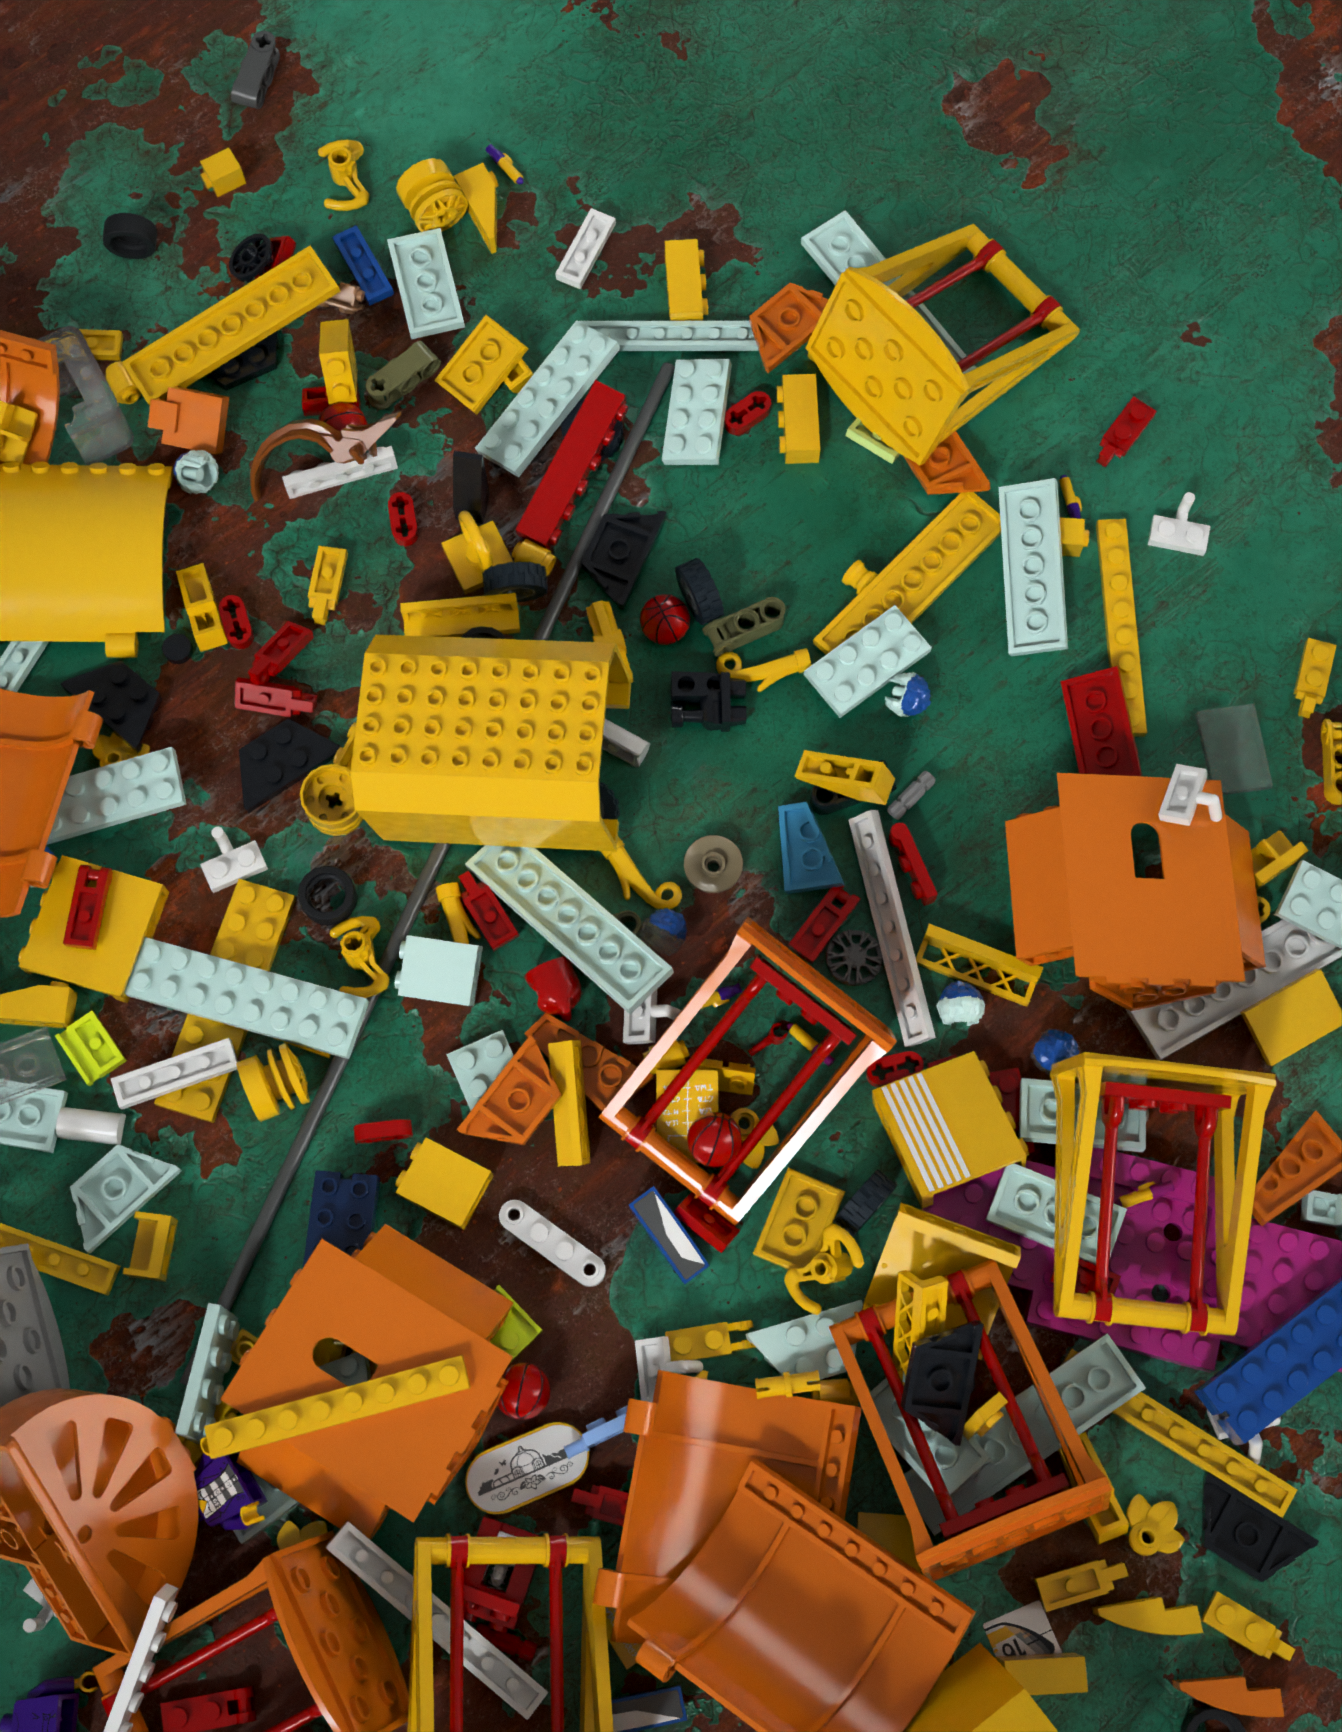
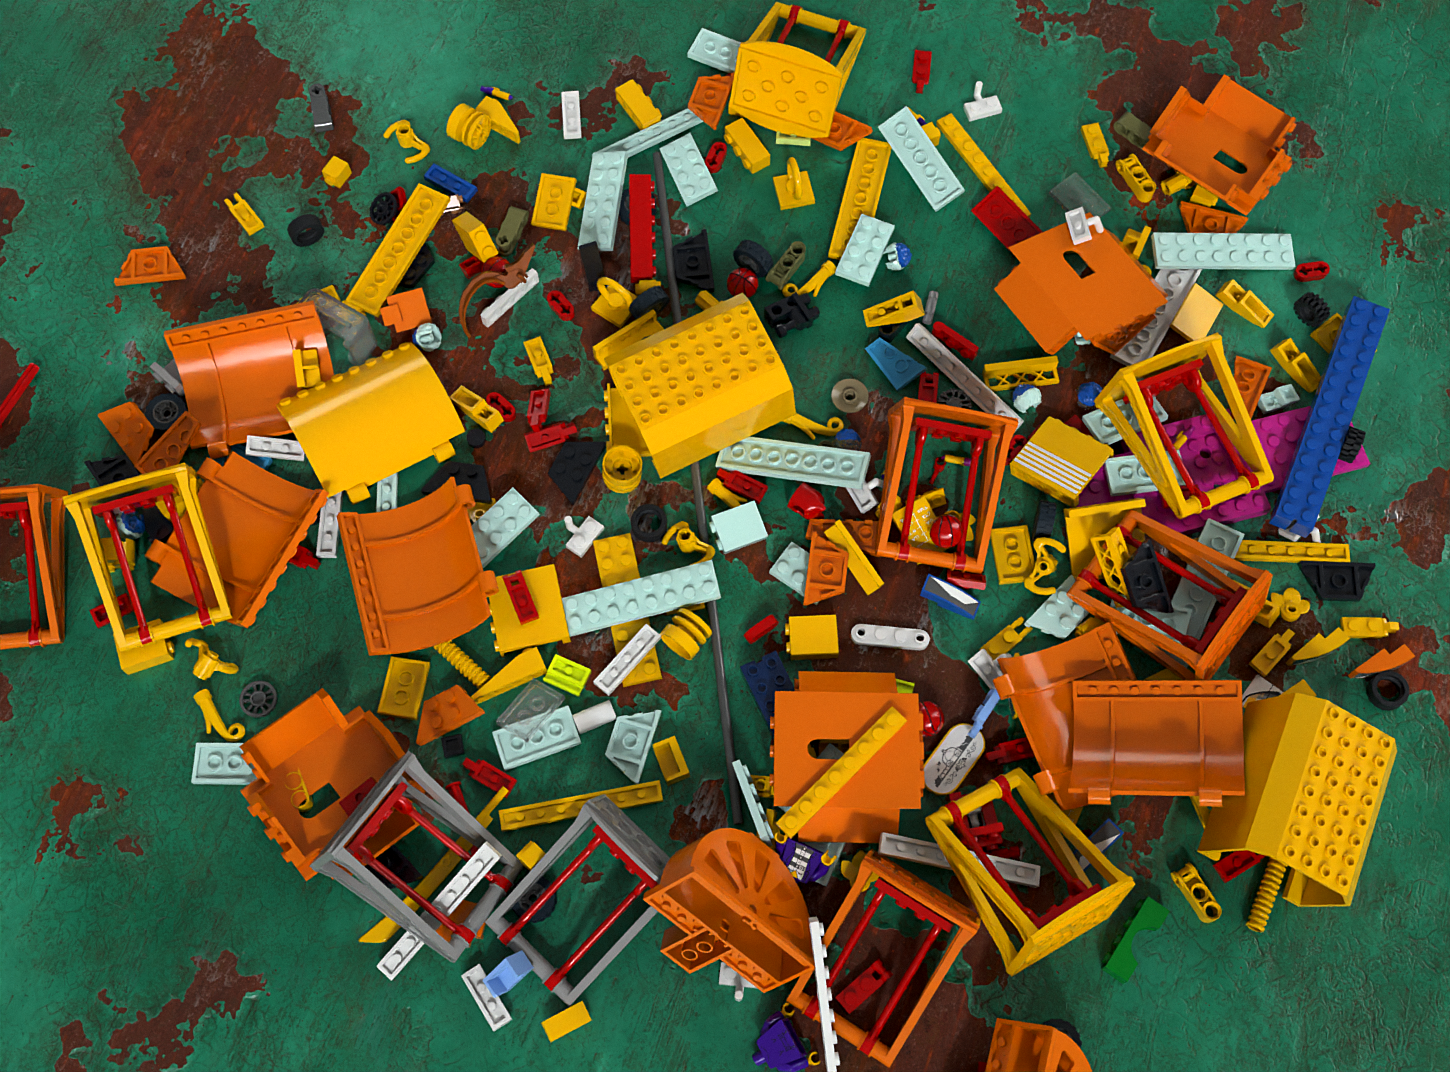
camera: 30 degrees left, 5 degrees down
light aqua plate [387,228,465,339] -> none
yellow pin [755,1370,821,1399] -> none
yellow wheel [841,560,877,595] -> none
yellow plate [963,1392,1008,1440] -> none
none -> yellow hinge [224,192,265,236]
none -> yellow tile [773,157,815,210]

